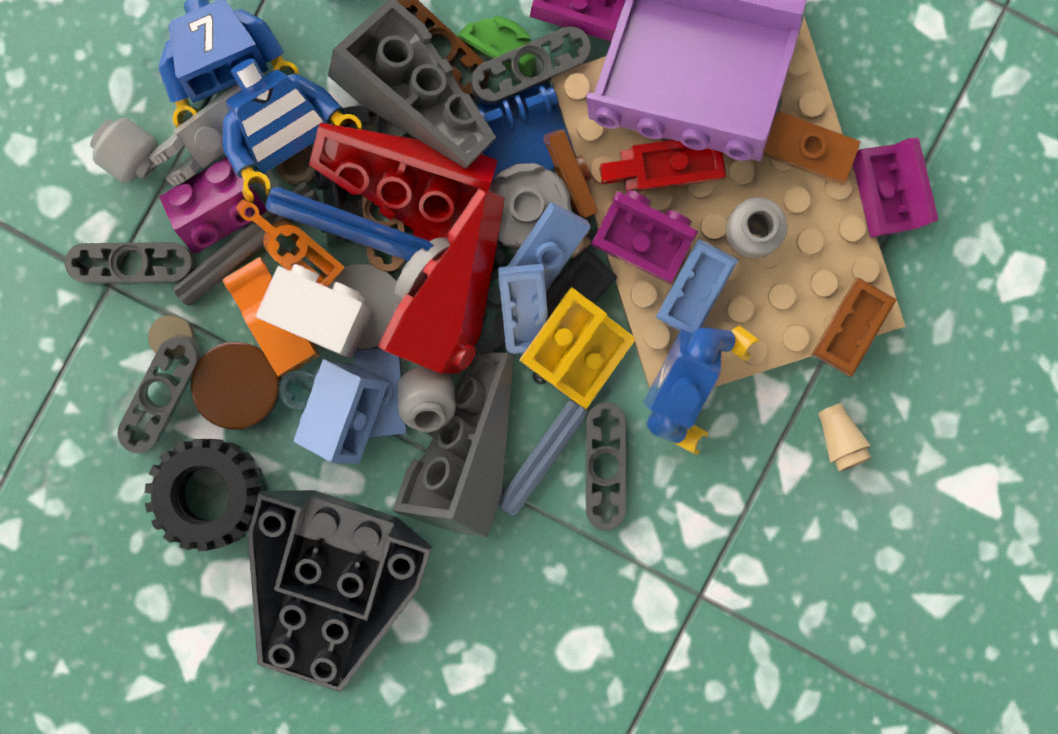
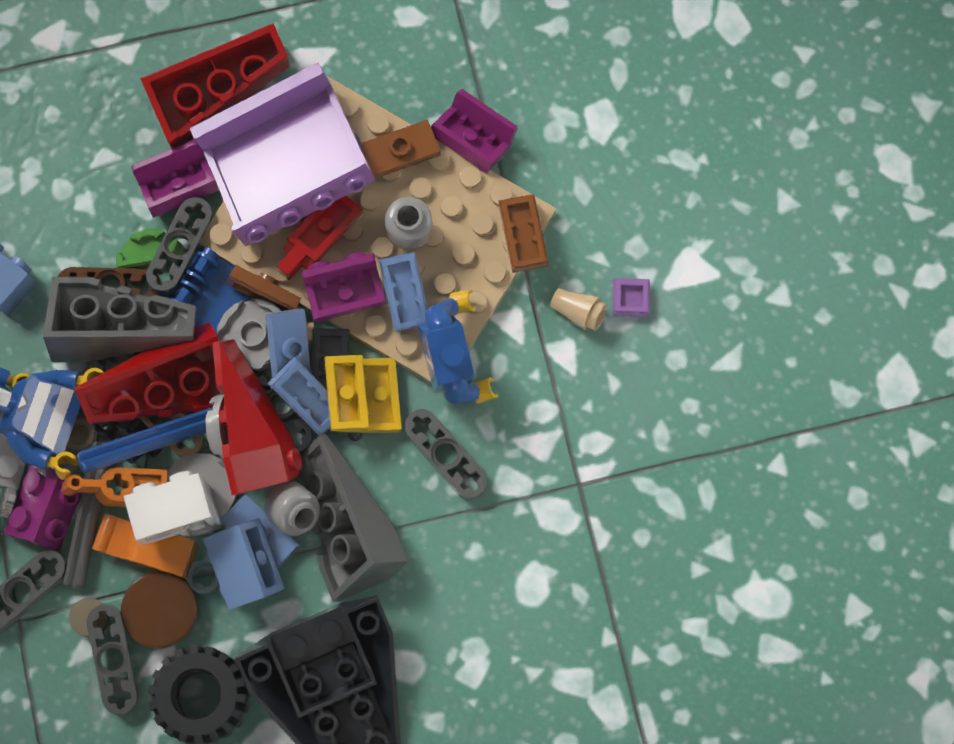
camera: 45 degrees left, 10 degrees down
sand blue axle [498,400,587,516] -> none
none -> medium lavender tile [612,278,650,317]

